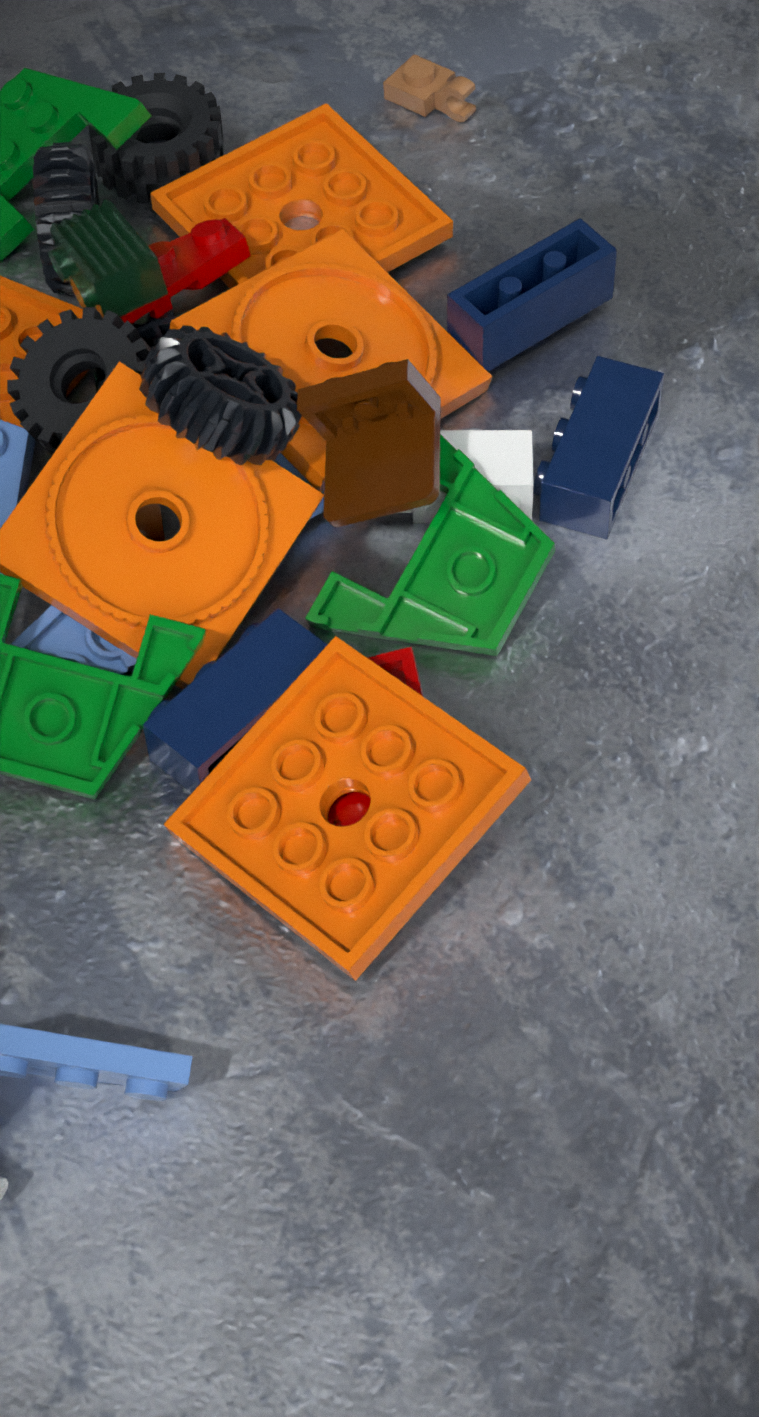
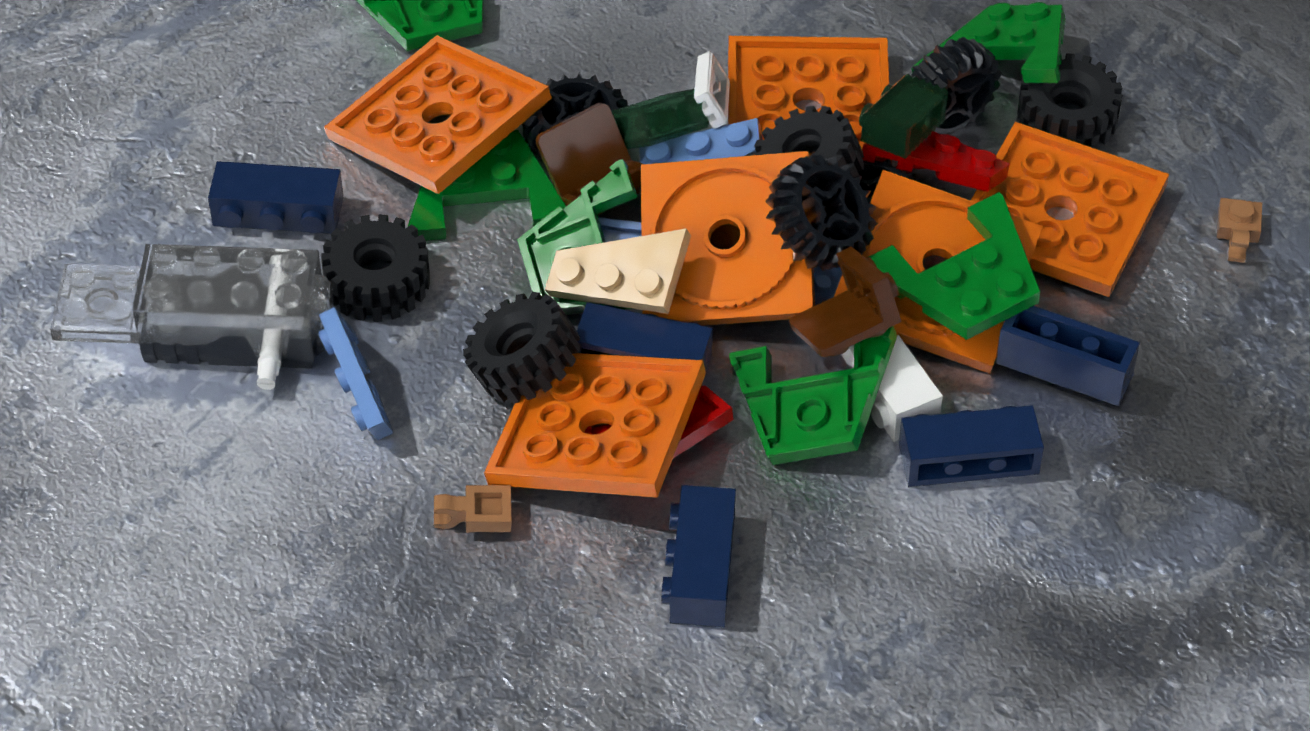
camera: 60 degrees right, 5 degrees down
none -> medium nougat plate [434,485,512,533]
none -> black tyre [463,292,580,403]
none -> tan wing [545,228,691,314]
none -> dark blue brick [661,485,736,627]
none -> green wing [869,192,1040,340]

